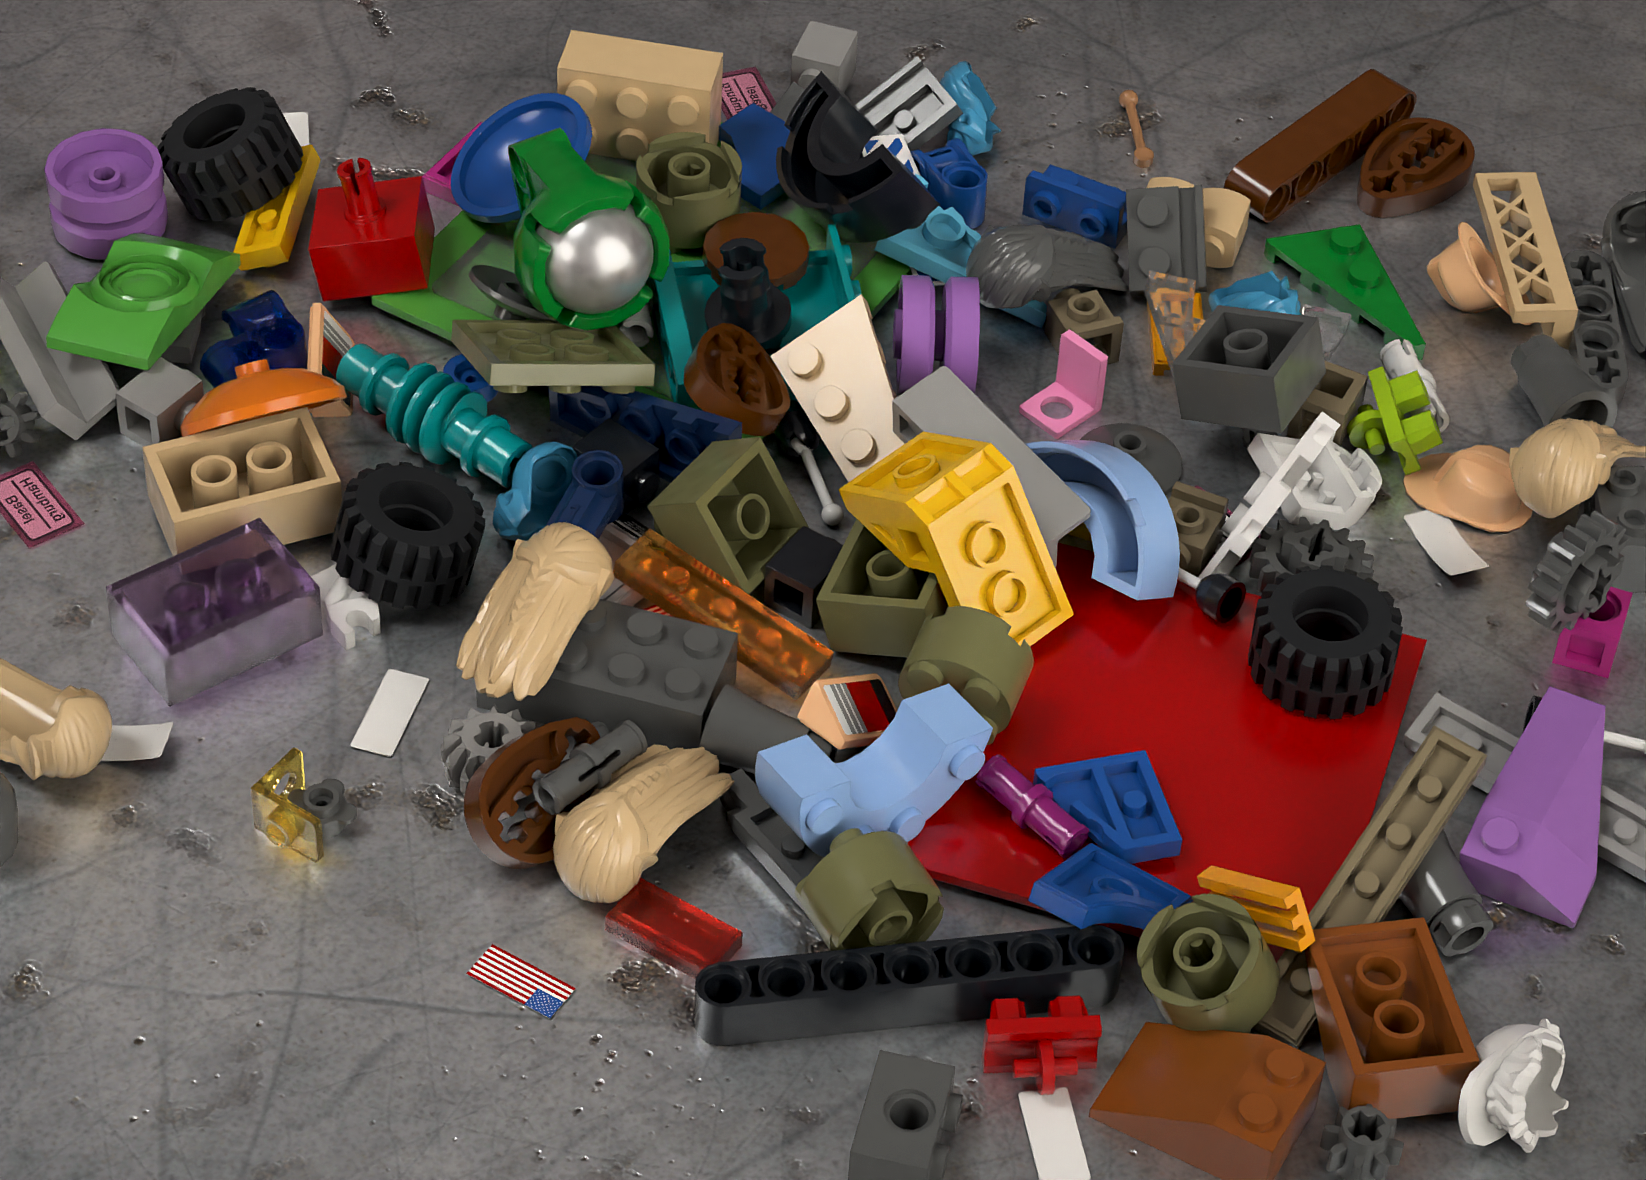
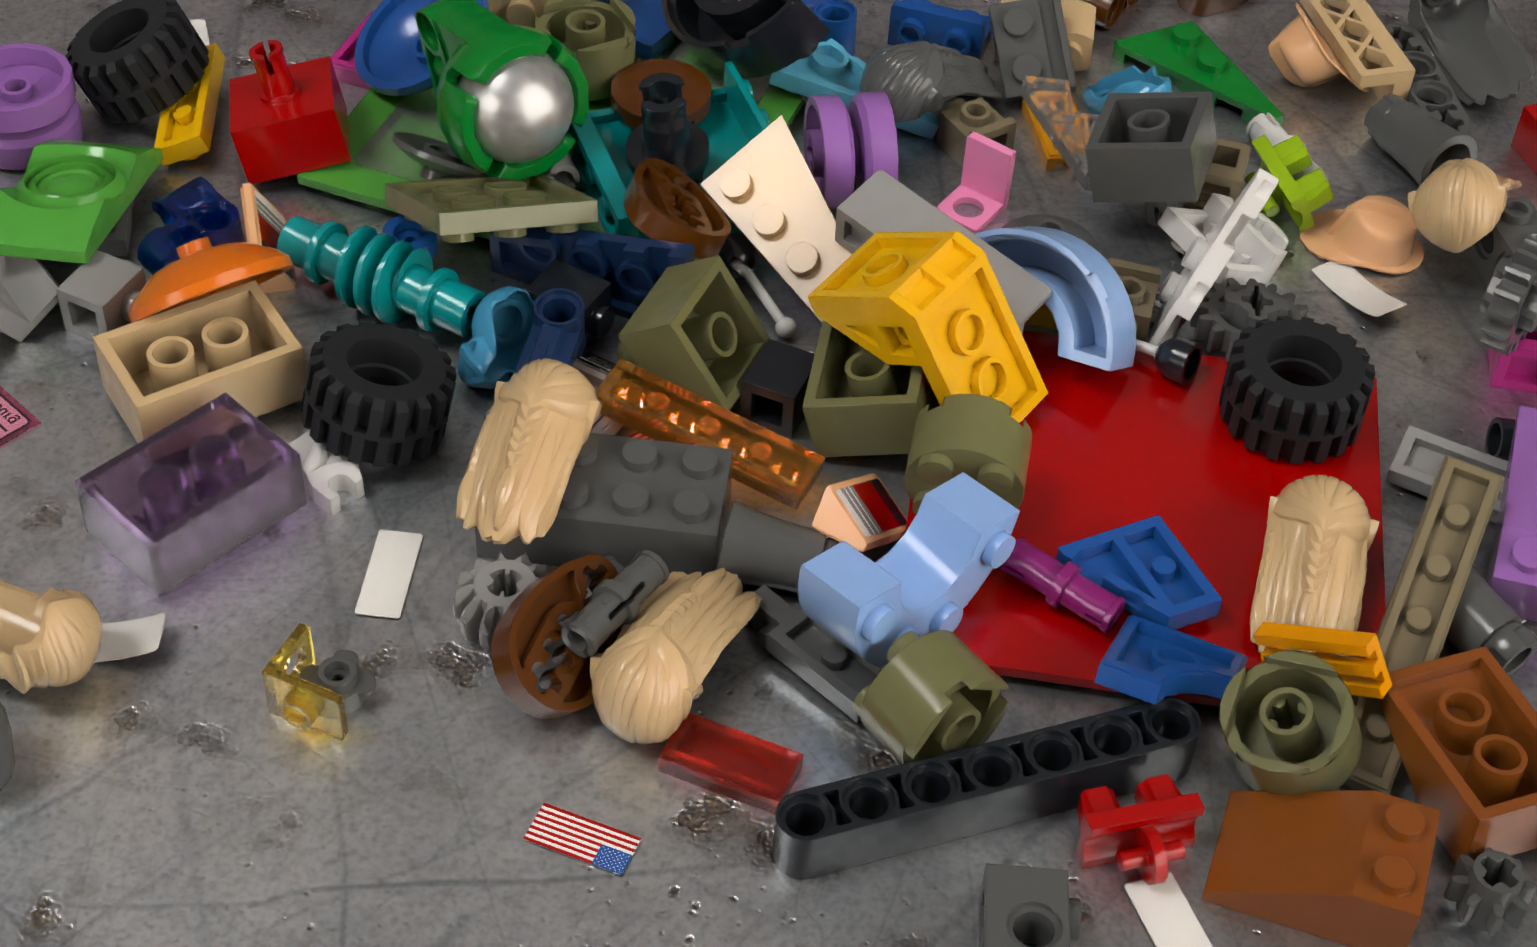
camera: 10 degrees left, 0 degrees up
none -> tan hair [1250,475,1380,657]

